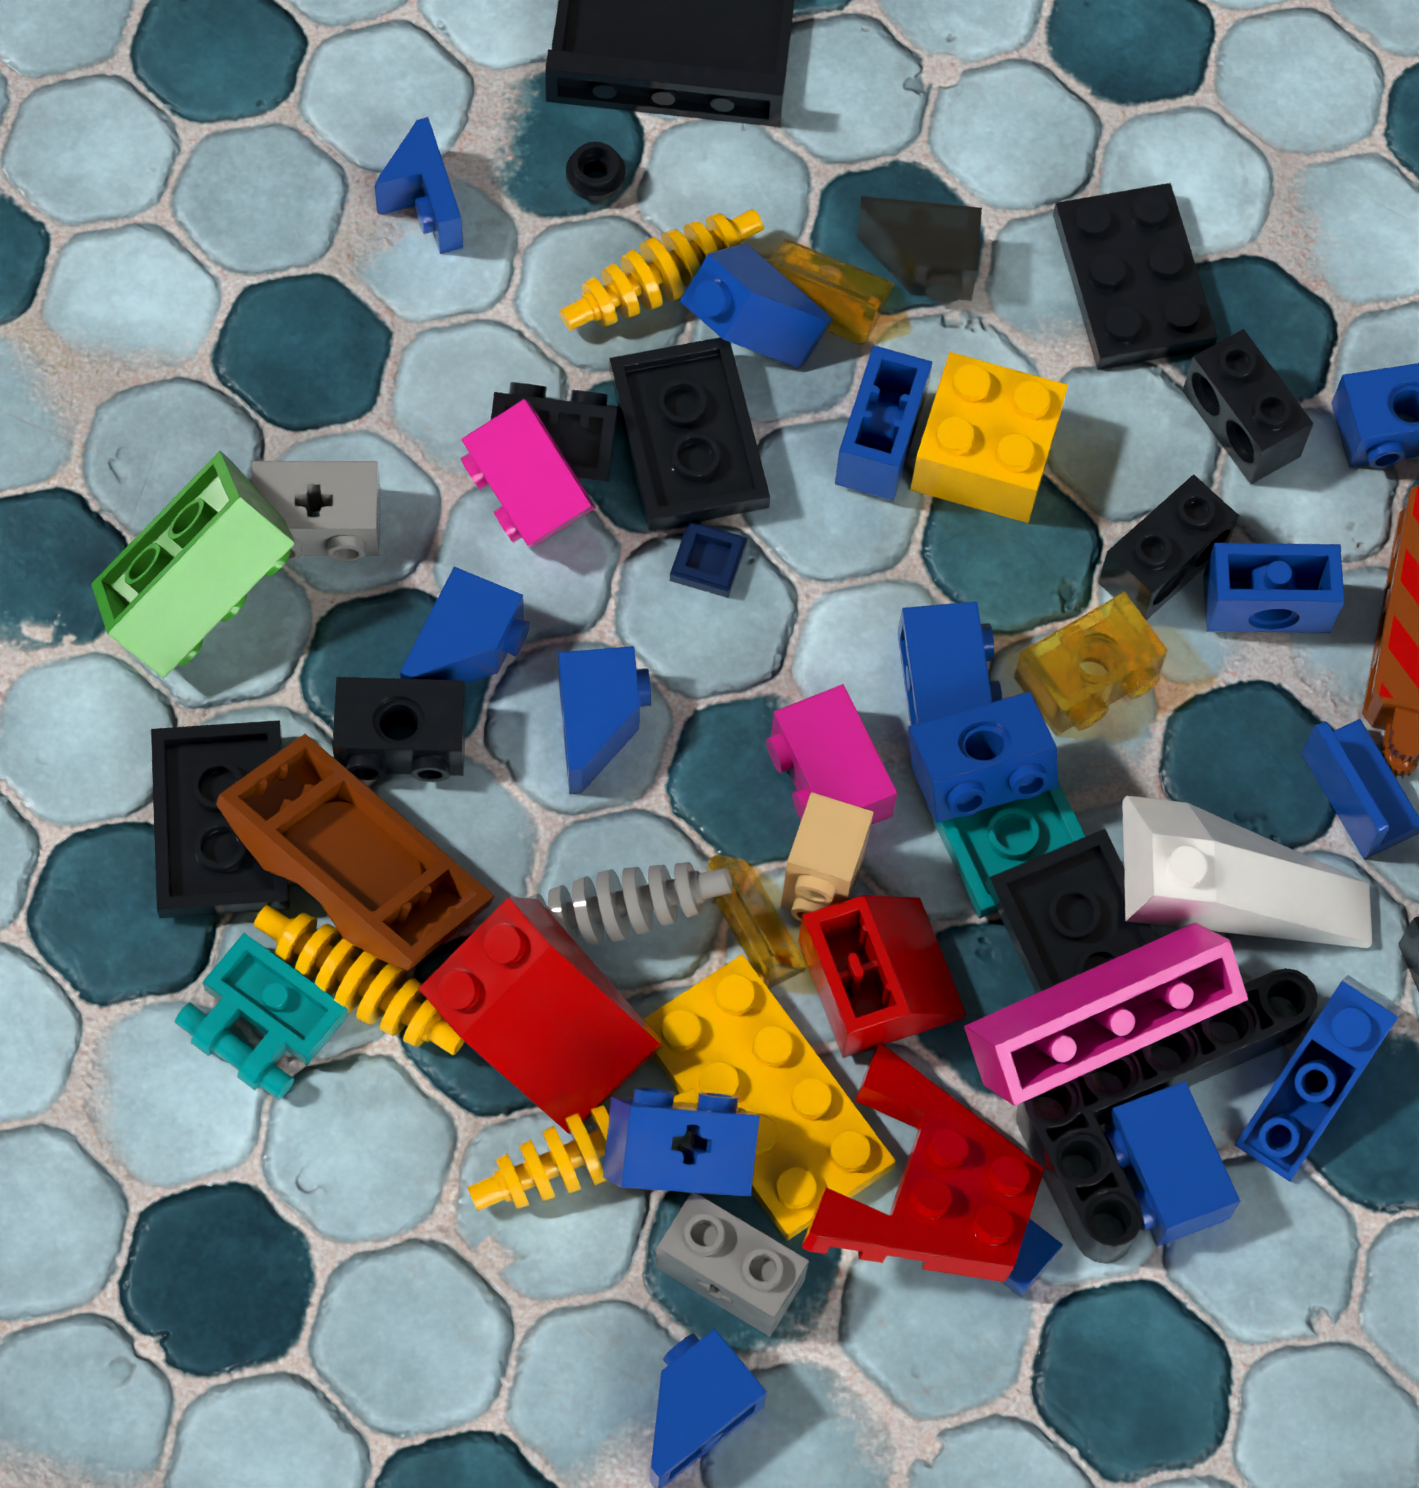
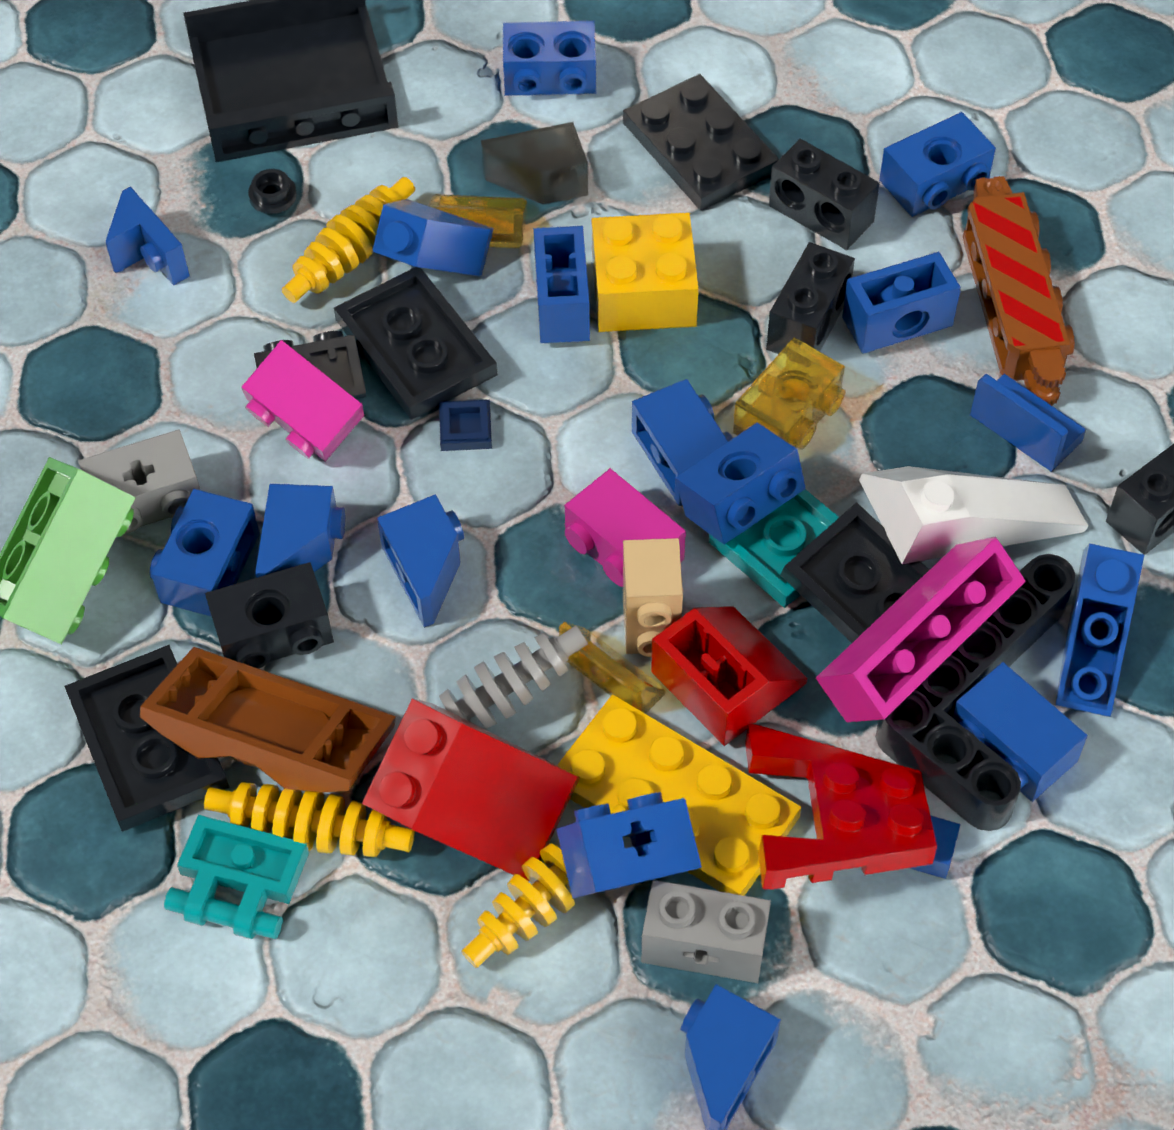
camera: 15 degrees left, 10 degrees down
none -> blue brick [150,489,260,617]
none -> blue brick [503,21,596,96]

